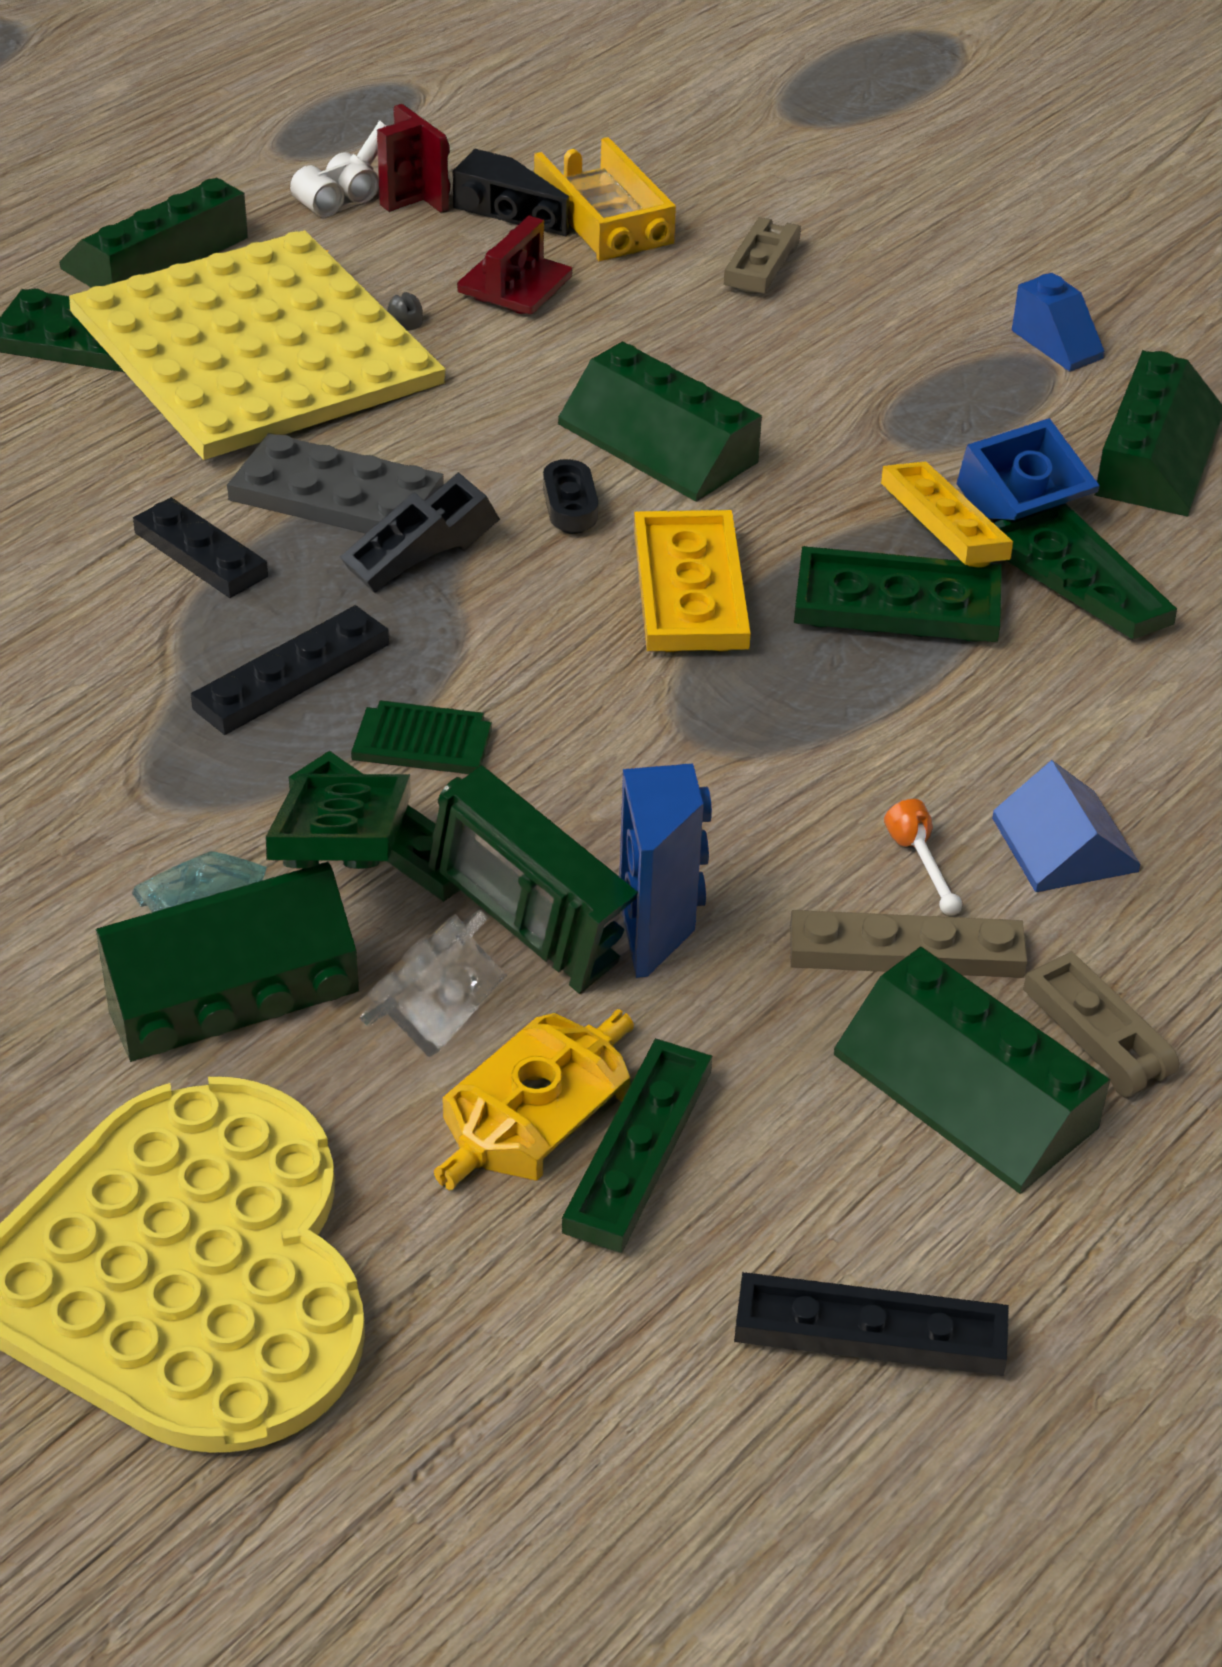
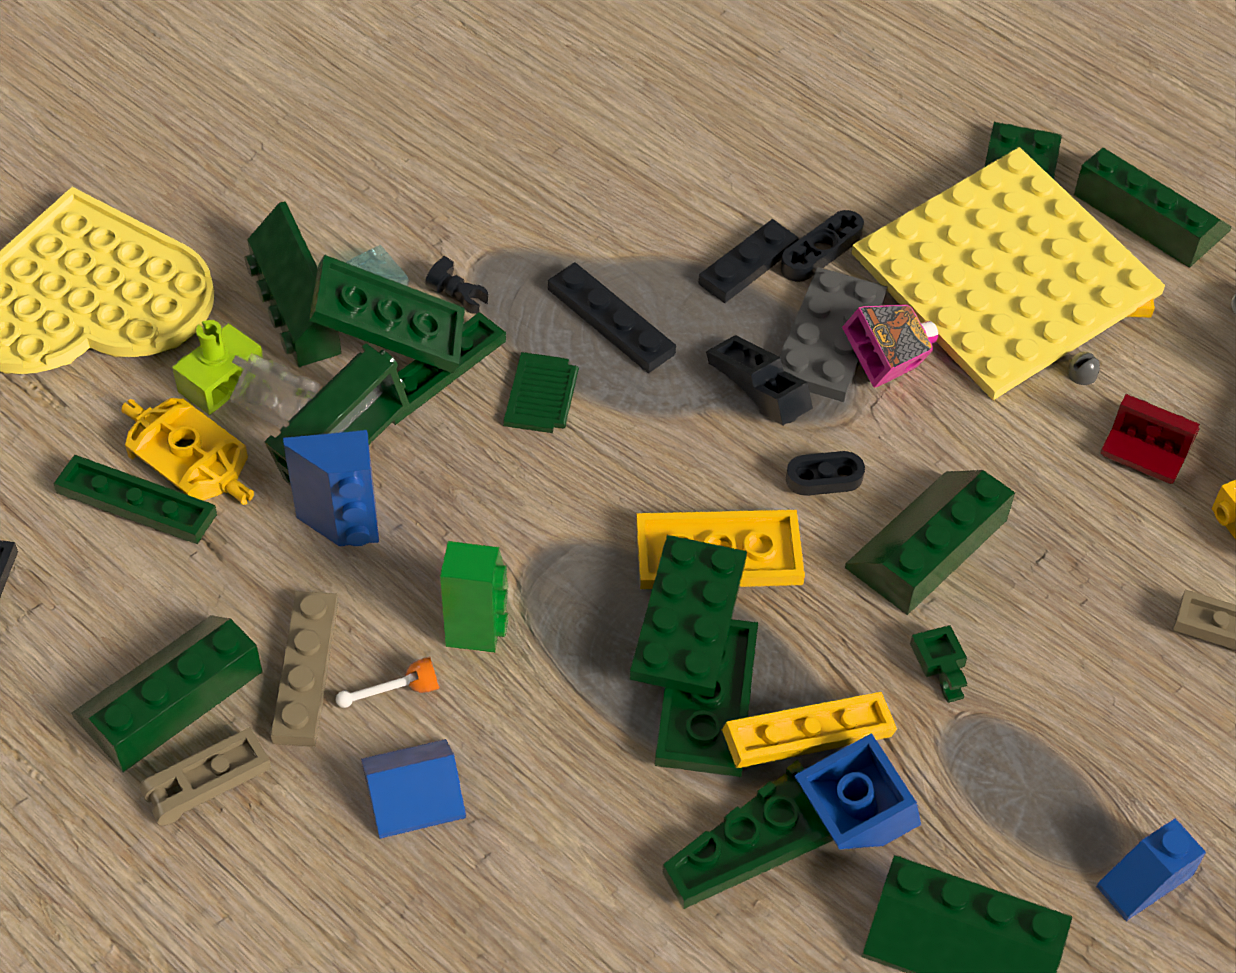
camera: 90 degrees right, 10 degrees up
none -> lime brick [172,320,265,415]
none -> black piece [425,256,489,314]
none -> green wedge [440,541,508,653]
none -> dark green plate [629,535,747,698]
none -> black beam [781,210,864,282]
none -> torso [842,305,938,388]
none -> dark green plate [910,625,967,703]

